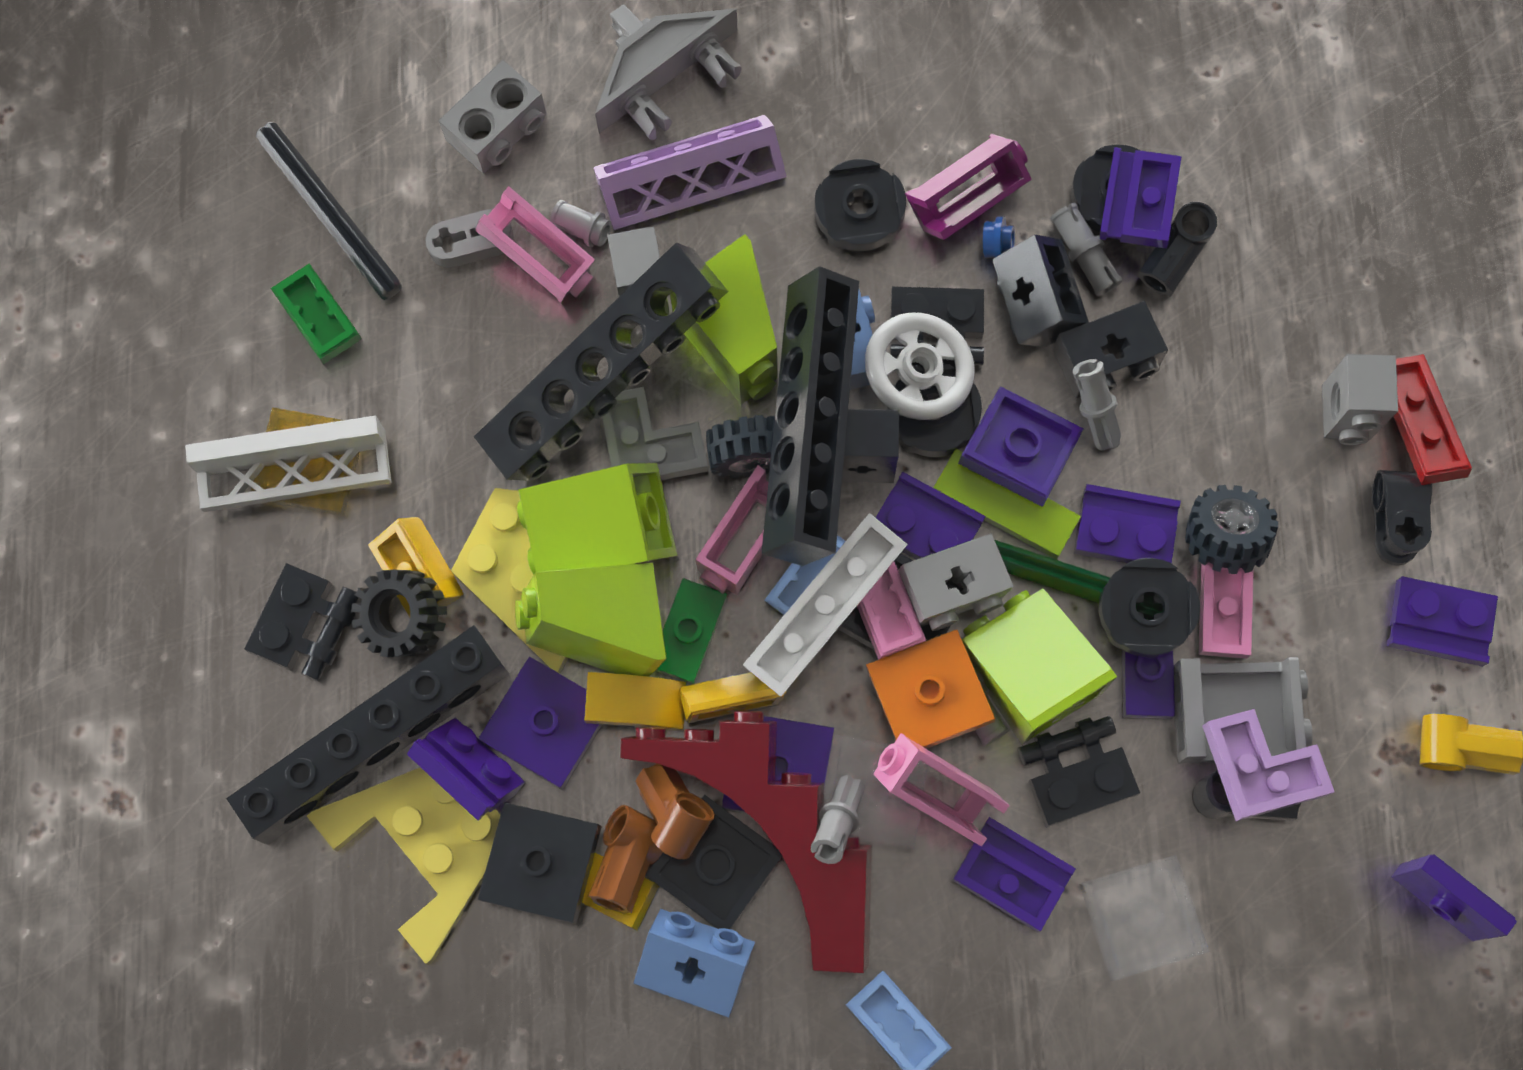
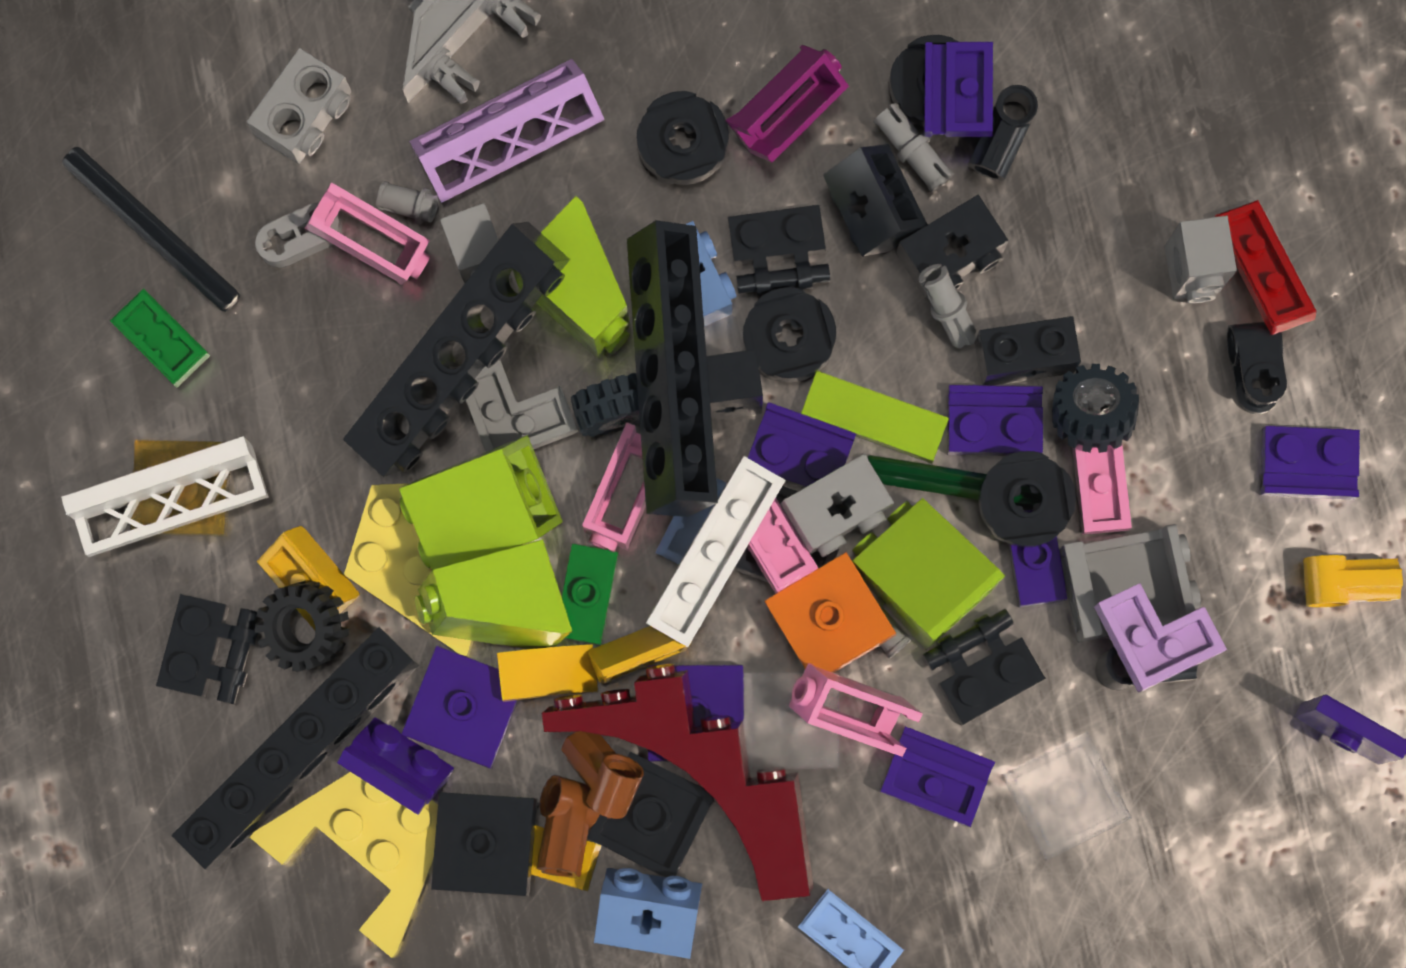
camera: 10 degrees left, 5 degrees up
light grey axle [811,775,865,864] -> none
white plate [865,312,975,420] -> none
dark purple plate [958,386,1084,507] -> none
blue plate [983,216,1015,258] -> none
none -> black brick [974,316,1081,386]

